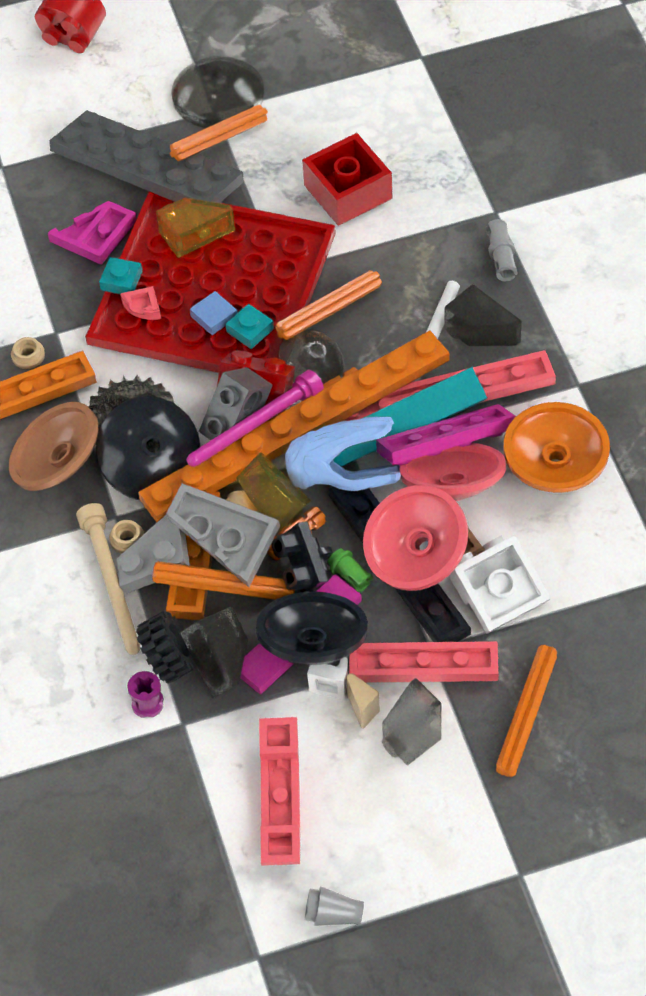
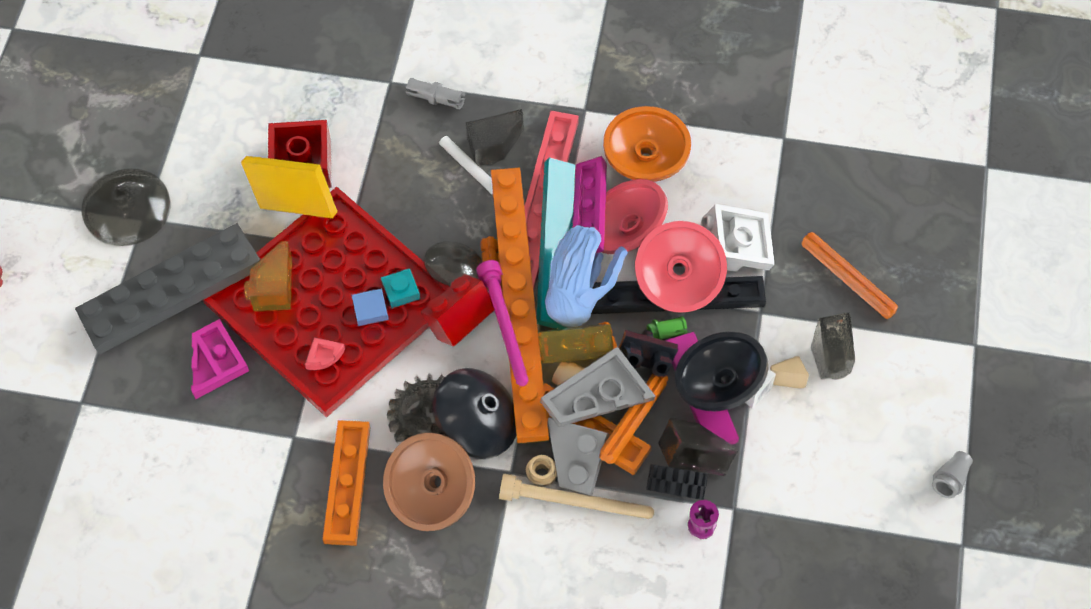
camera: 65 degrees left, 5 degrees up
tan plate [11,337,45,369] -> none
teal plate [99,257,143,294] -> none
orange axle [169,105,268,161] -> none
dark grey brick [199,367,273,440] -> none
coral slope [259,717,300,866] -> none
orange axle [275,270,382,340] -> none
coral plate [349,641,499,683] -> none
none -> yellow tile [241,156,337,218]

